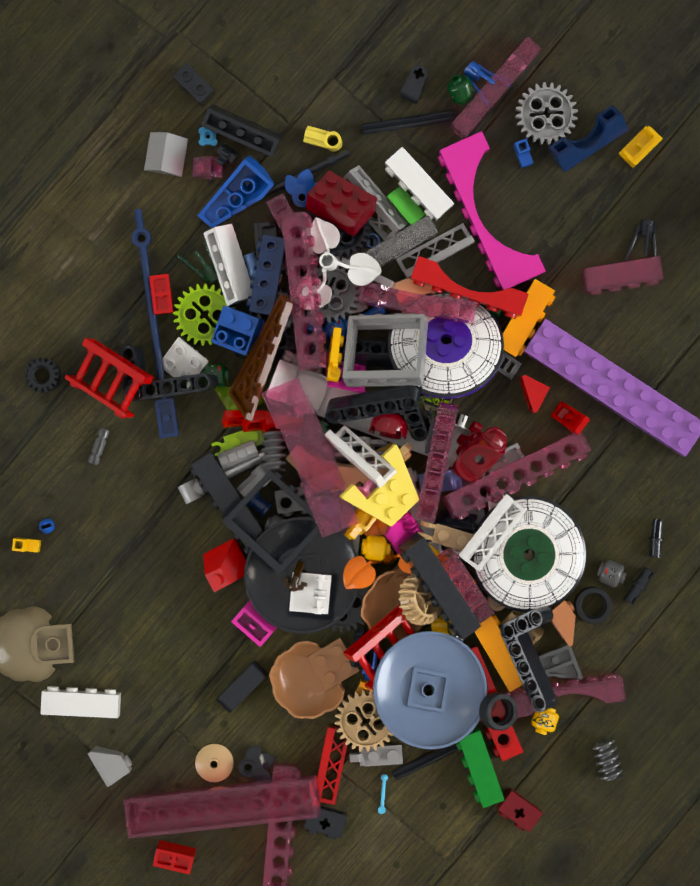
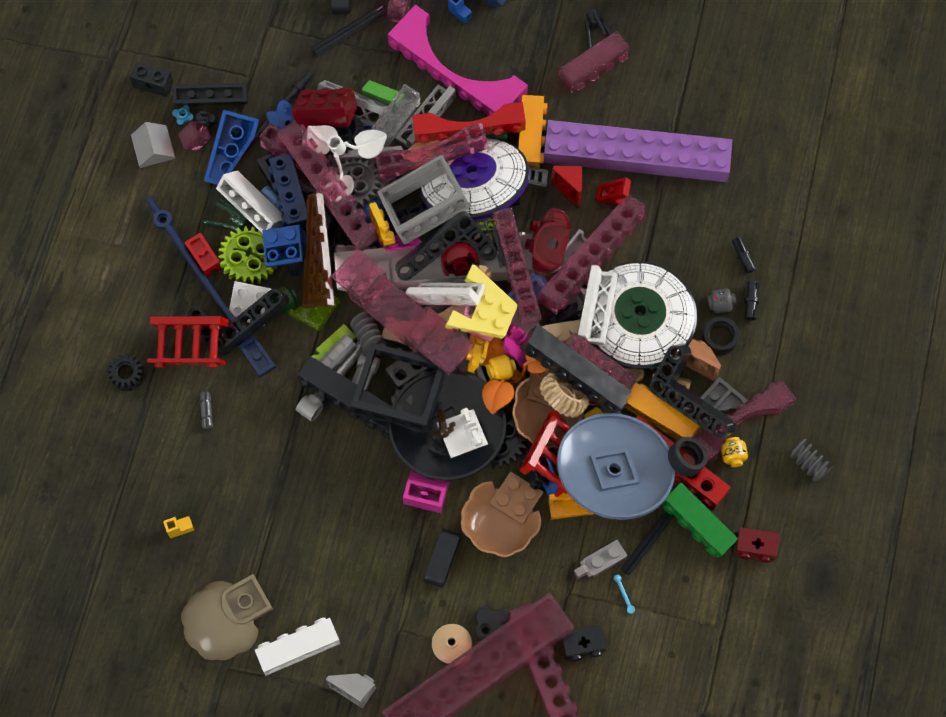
camera: 30 degrees left, 20 degrees down
blue hinge [39,518,55,534] -> none
red slope [203,538,247,592] -> none
red slope [222,410,304,434] -> none
dark blue bush [247,492,273,517] -> none
light yellow piece [303,126,343,152] -> none
red fence [312,725,347,805] -> none
tan gear [335,689,394,752] -> none
white brick [385,147,454,221] -> none

